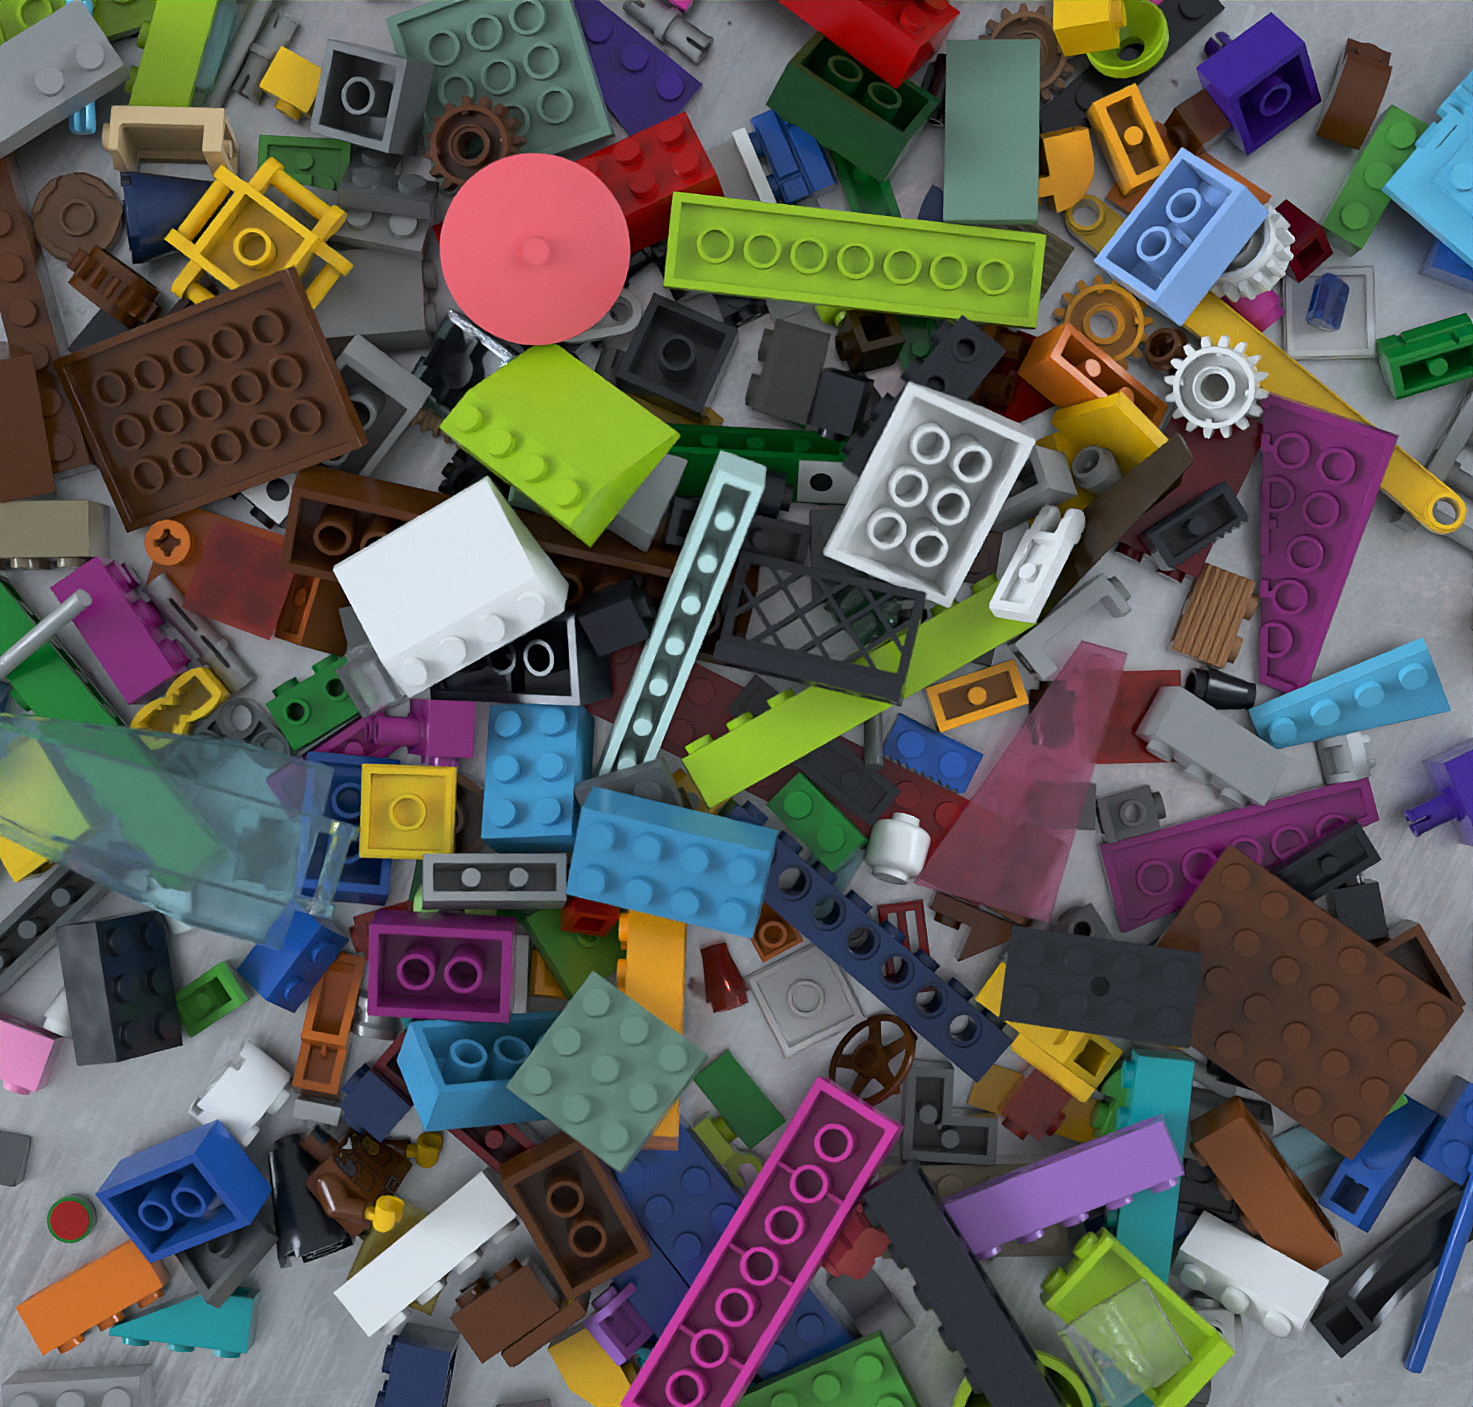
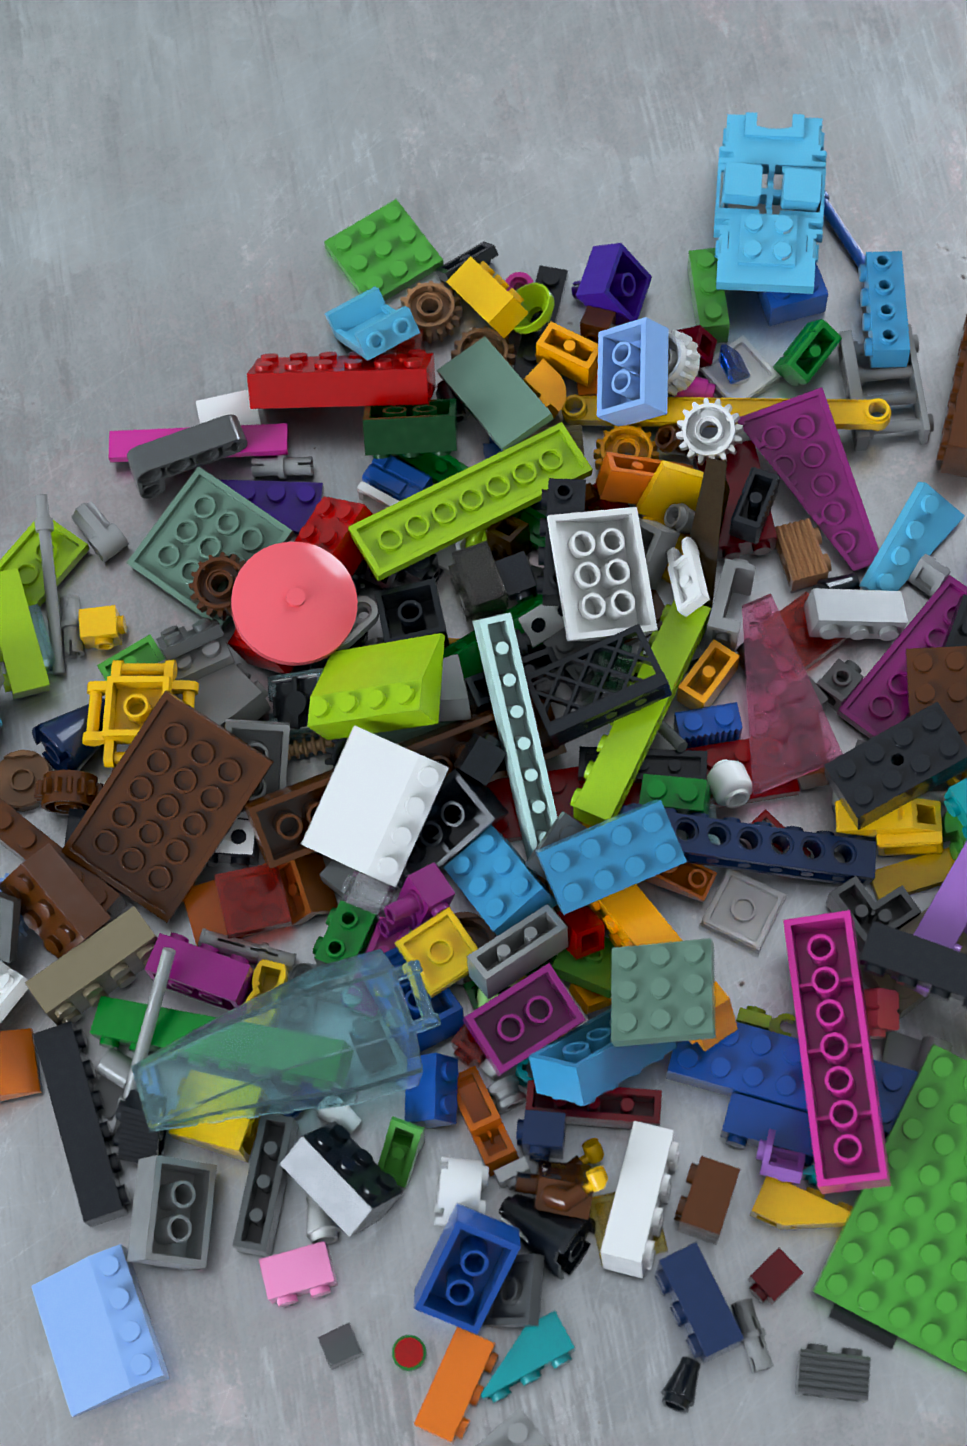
camera: 30 degrees left, 20 degrees down
tan panel [102,105,240,180] -> none
orange wheel [144,519,198,568] -> none
dark grey brick [309,39,435,156] -> none
reddish brown brick [500,1131,652,1301] -> none
reddish brown tile [501,1290,591,1368] -> none
green tile [693,1049,786,1150] -> none
clear red cone [700,942,750,1014] -> none
reddish brown wheel [829,1014,918,1106] -> none
reddish brown slope [927,889,1019,961] -> none
clear red brick [997,1064,1072,1141] -> none
reddish brown brick [1316,38,1393,150] -> none

